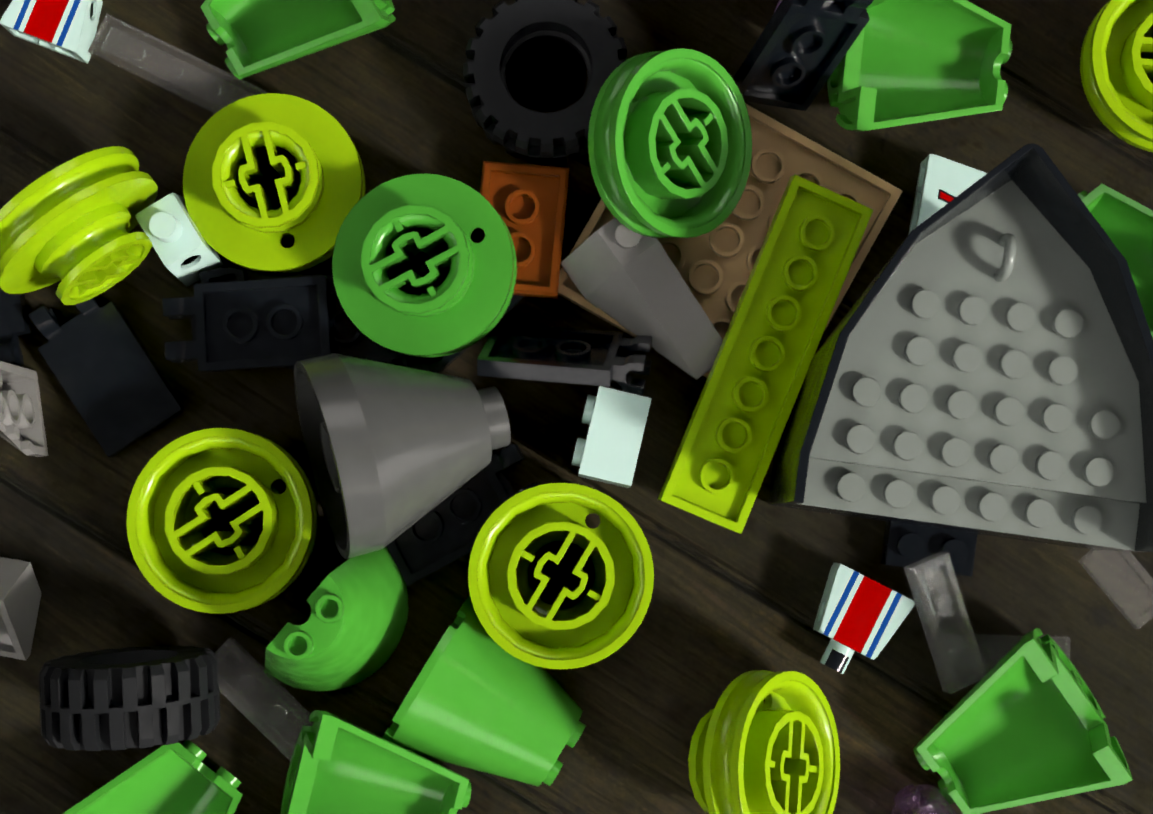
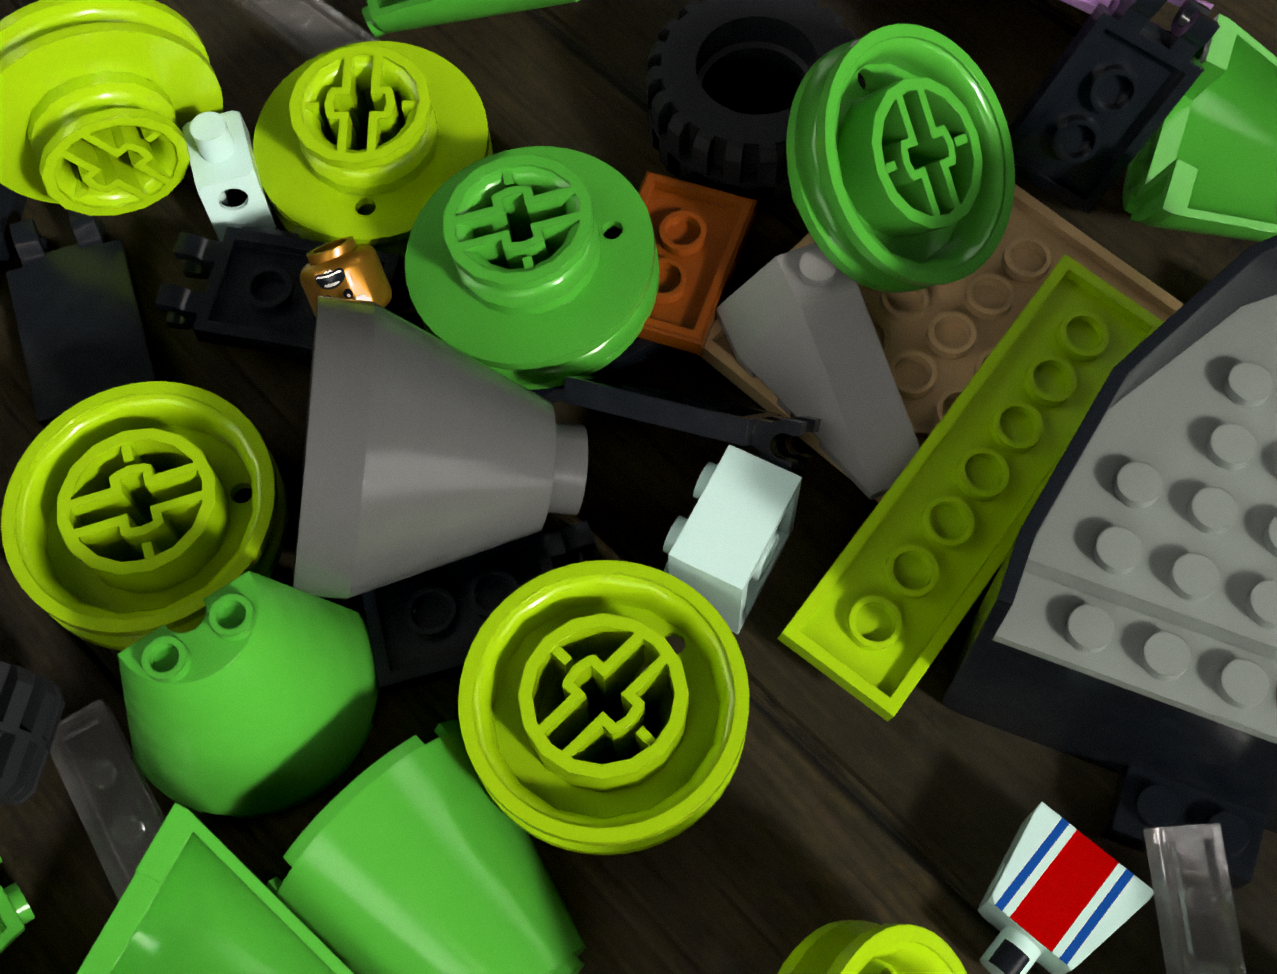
camera: 20 degrees right, 20 degrees down
none -> pearl gold head [300,236,392,317]

